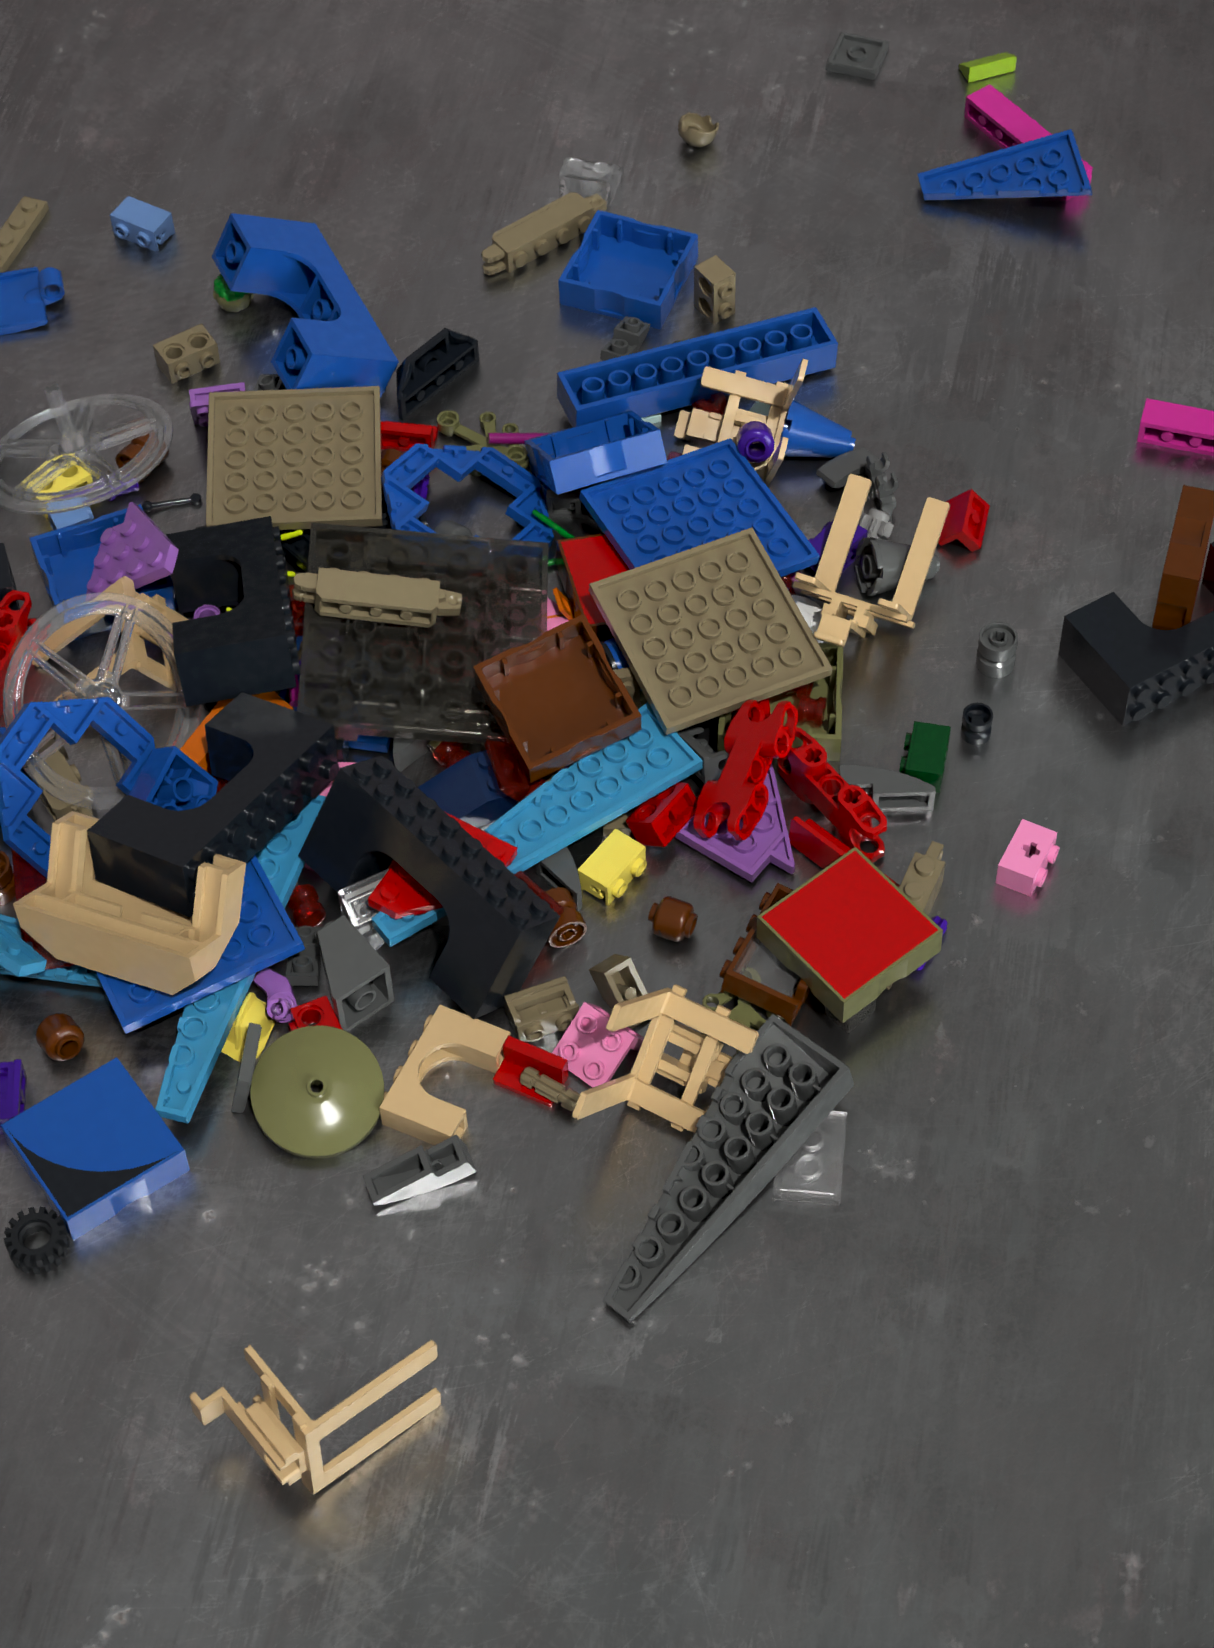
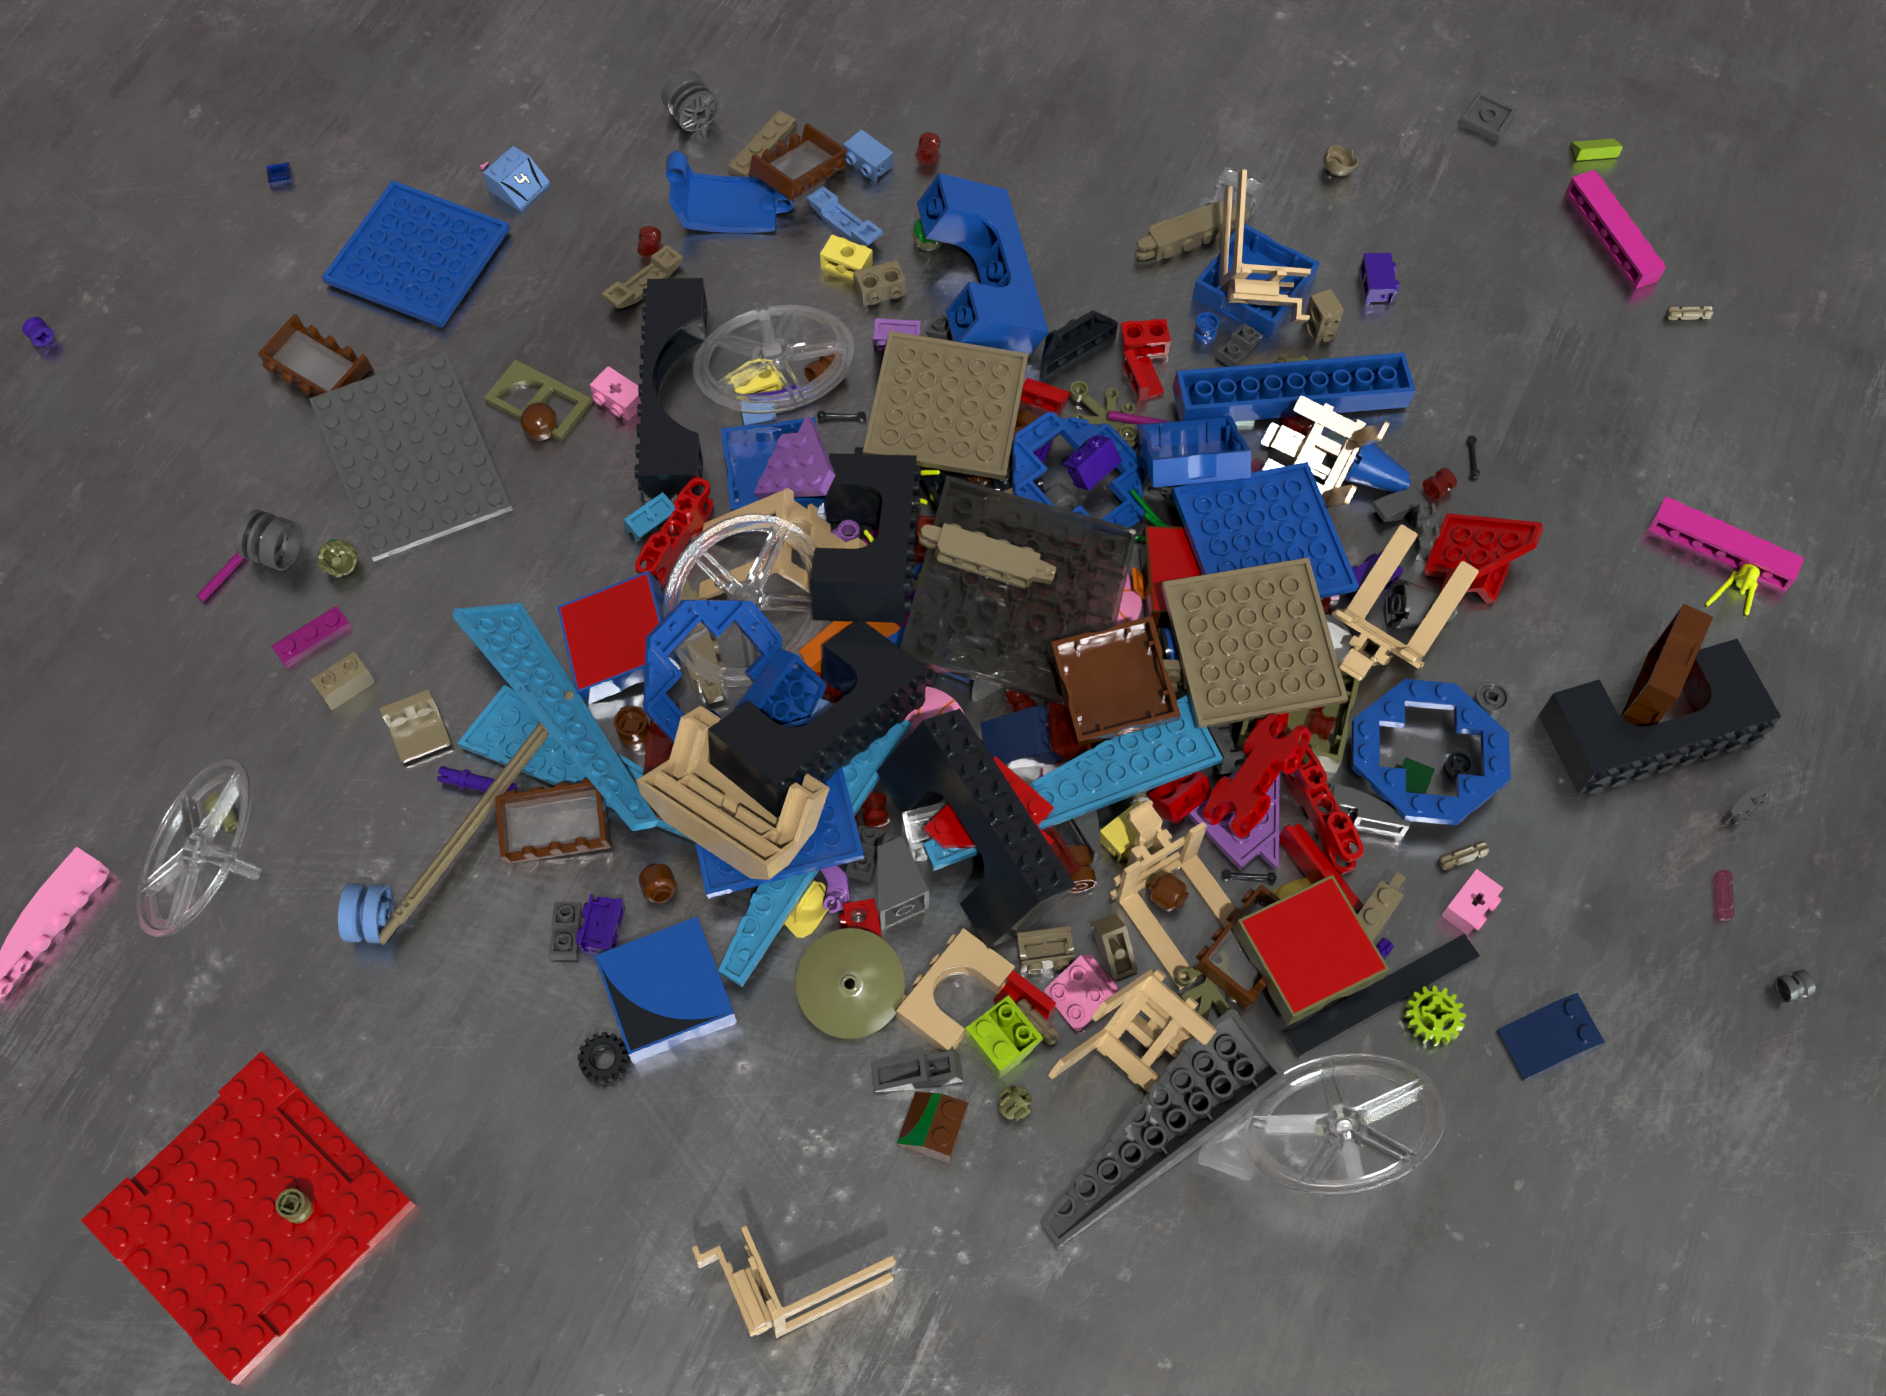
camera: 10 degrees right, 10 degrees up
dark grey tile [231,1023,262,1113] -> none
dark purple head [736,421,775,463] -> none
light grey gear [858,507,894,539] -> none
blue wing [917,129,1092,200] -> none
none -> reddish brown window [748,123,848,202]
none -> medium blue slope [807,186,883,246]
none -> light yellow brick [820,235,873,281]
none -> reddish brown slope [897,1091,968,1164]
none -> clear red wheel [916,132,941,164]
none -> lime slope [965,995,1043,1080]
none -> olive gear [998,1085,1032,1121]
none -> dark purple hinge [1063,434,1122,491]
none -> tan piece [1109,799,1244,989]
none -> red brick [1119,319,1171,358]
none -> red panel [1122,349,1164,402]
none -> blue wheel [1193,312,1219,345]
none -> tan piece [1219,169,1311,324]
none -> black hinge [1221,869,1277,883]
none -> clear wheel [1243,1053,1446,1195]
none -> black tile [1284,934,1480,1058]
none -> blue plate [1352,679,1511,825]
none -> dark purple hinge [1360,253,1399,304]
none -> lime gear [1404,985,1466,1046]
none -> clear red wheel [1422,468,1457,500]
none -> red wing [1424,513,1544,591]
none -> dark tan axle [1438,841,1489,870]
none -> black hinge [1466,436,1480,478]
none -> dark blue slope [1496,993,1605,1081]
none -> dark tan axle [1666,306,1713,320]

